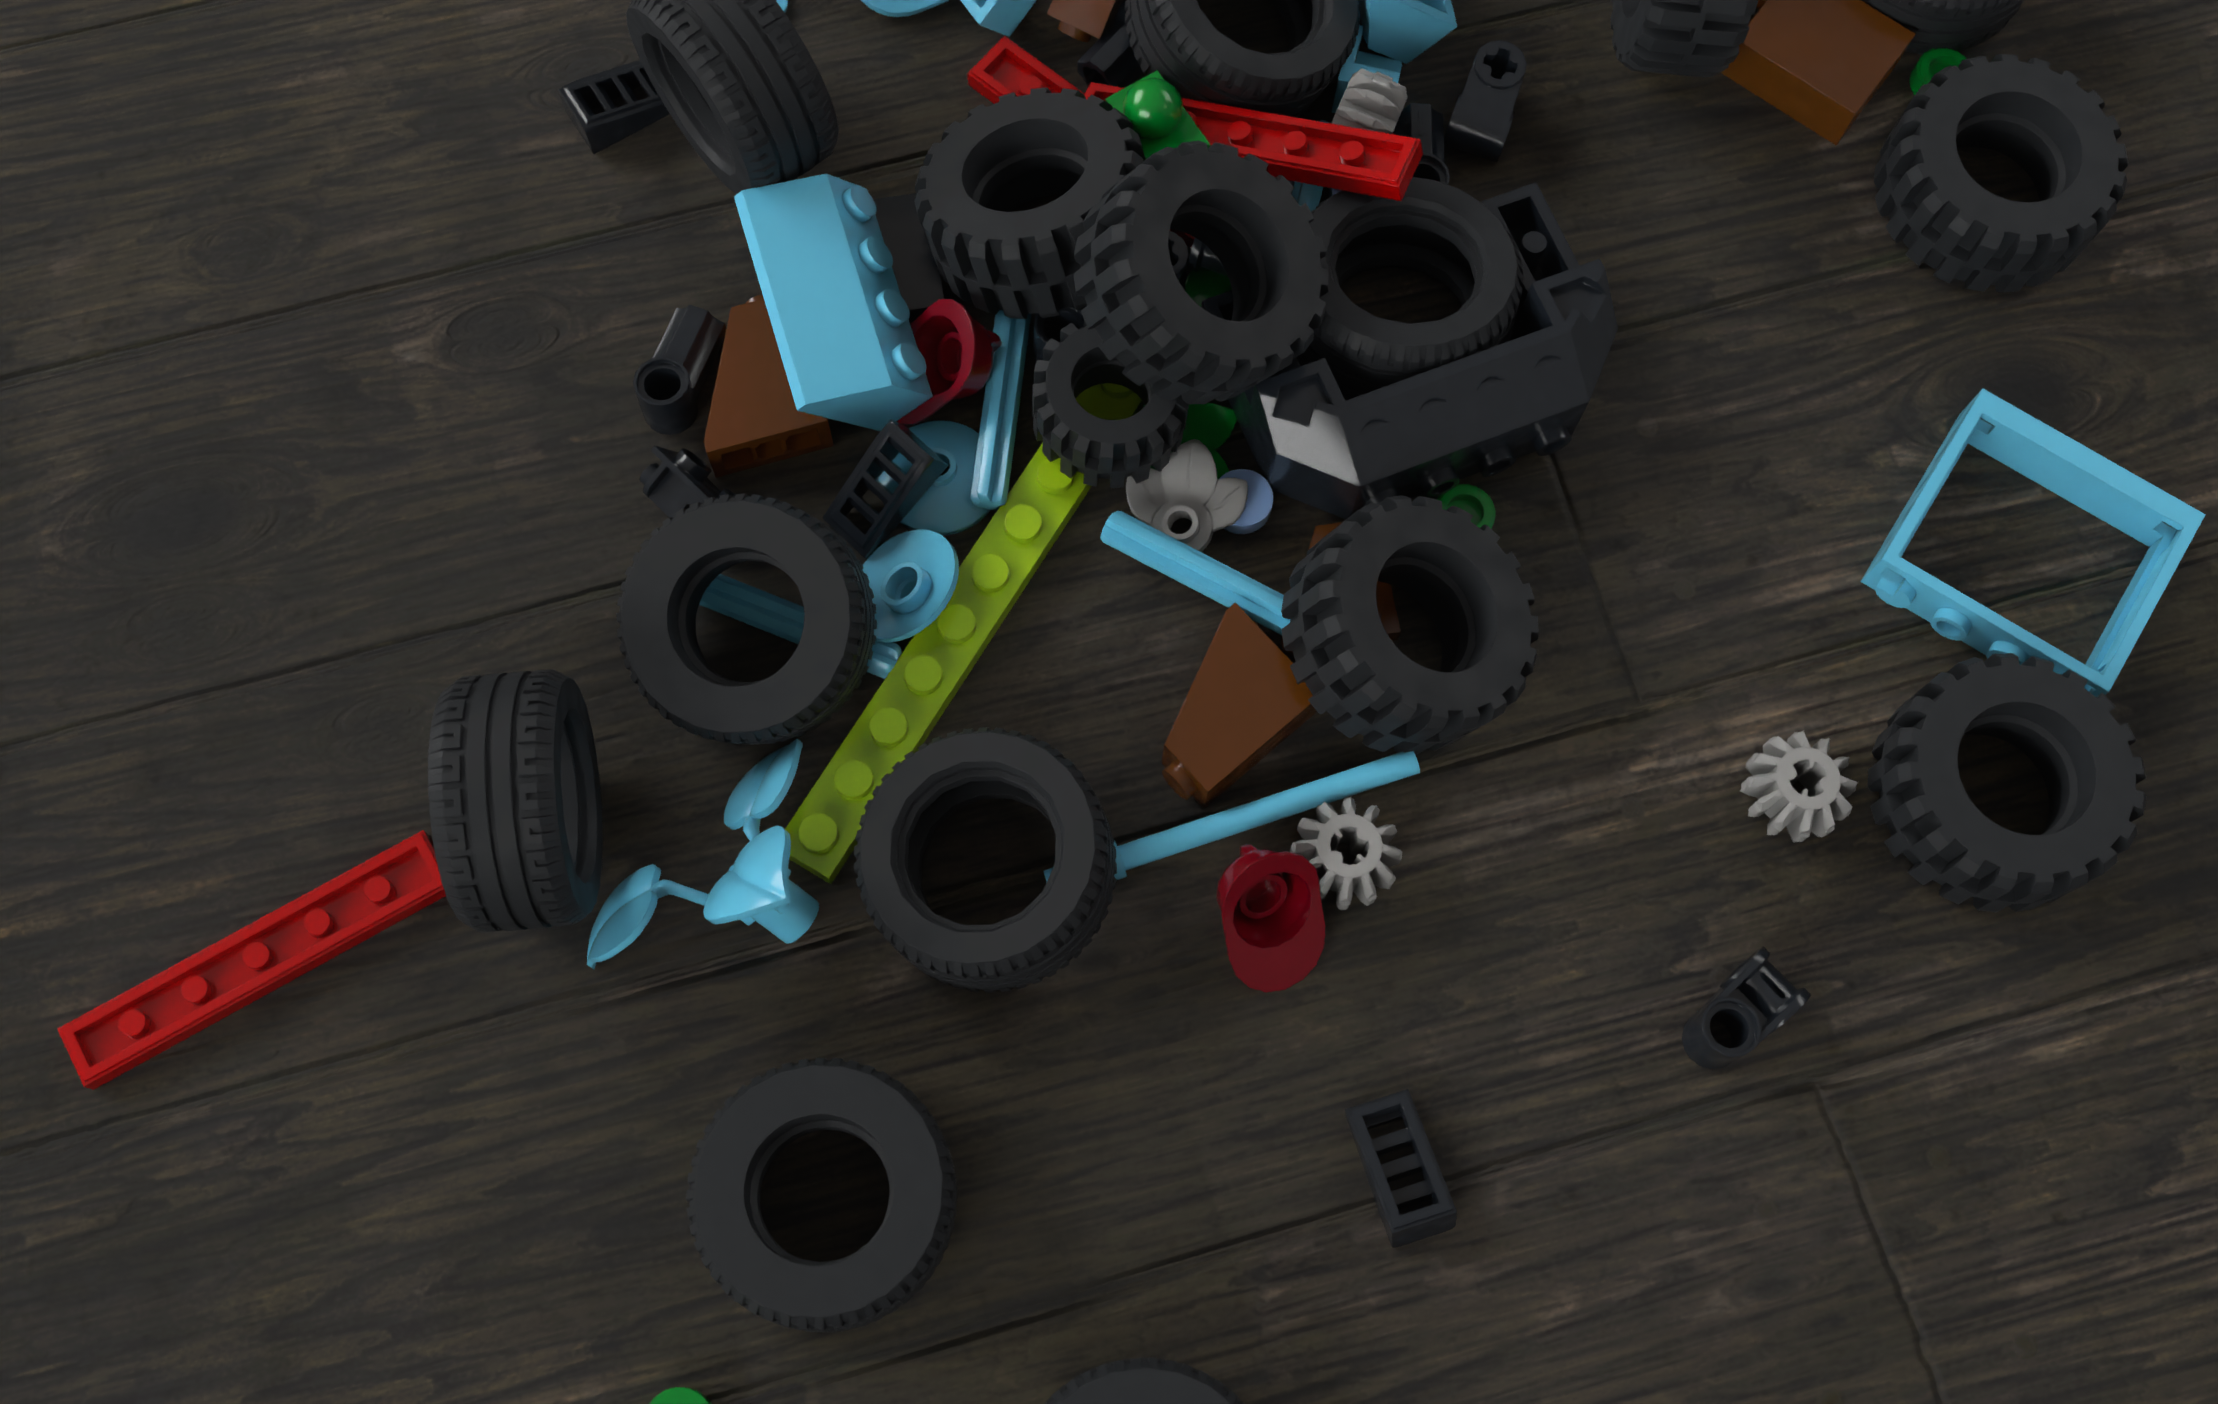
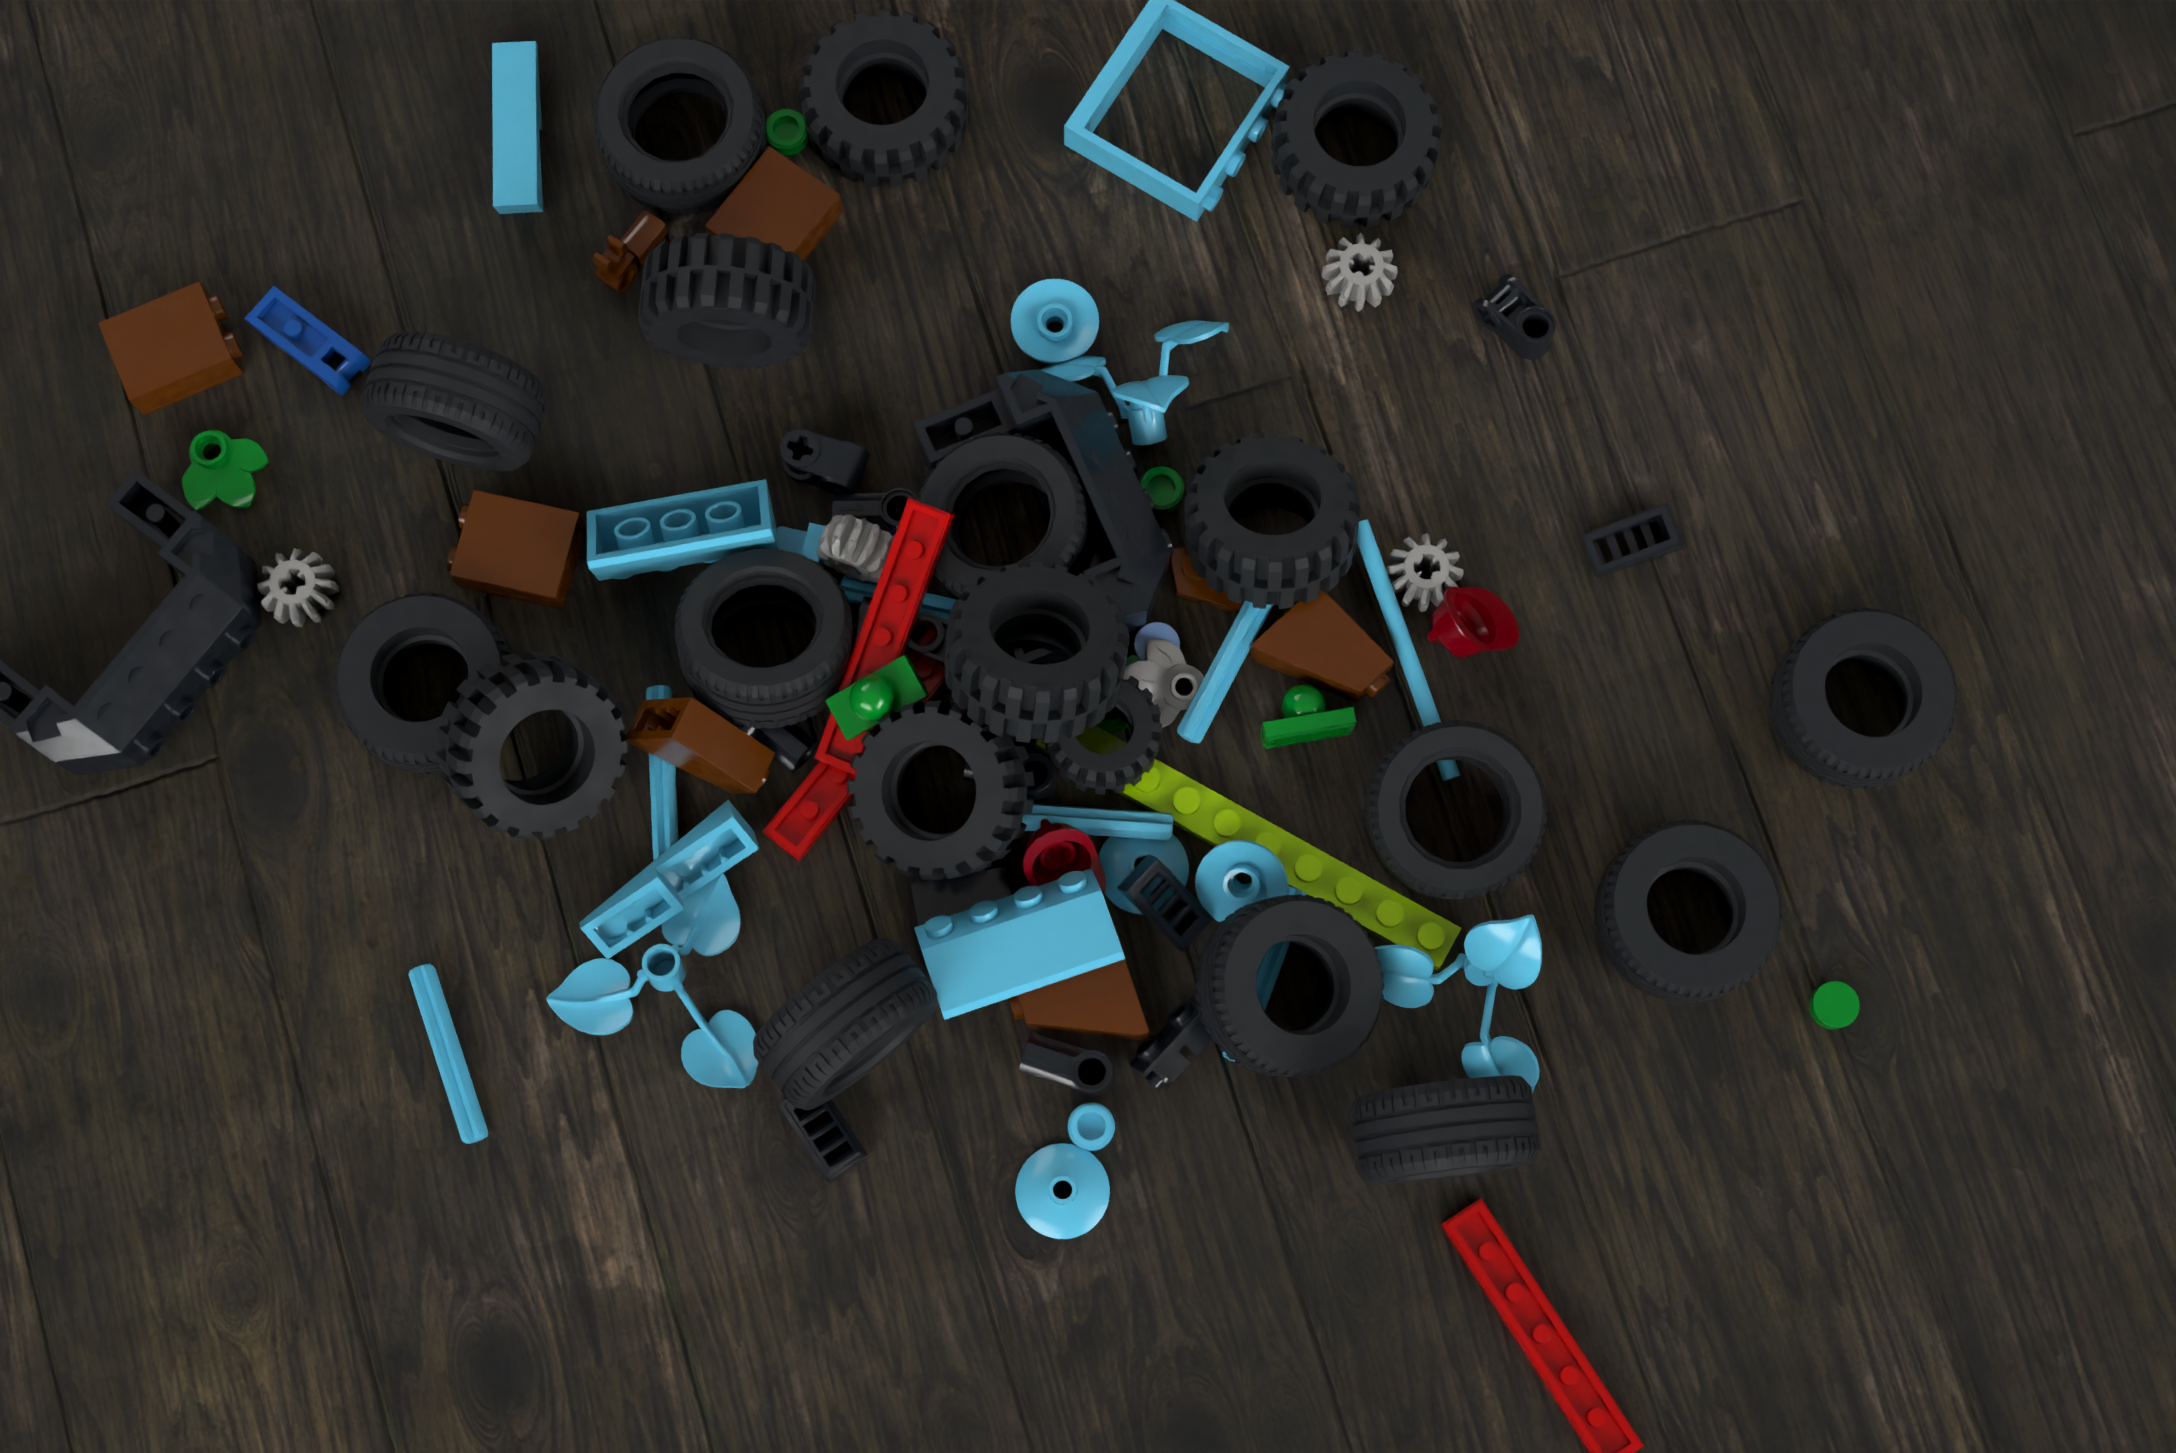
camera: 90 degrees left, 5 degrees up
none -> medium azure dish [1011,279,1099,364]
none -> medium azure dish [1015,1143,1110,1239]
none -> medium azure plant [1041,320,1230,445]
none -> medium azure tile [1068,1102,1115,1151]
none -> green tile [1260,684,1357,749]

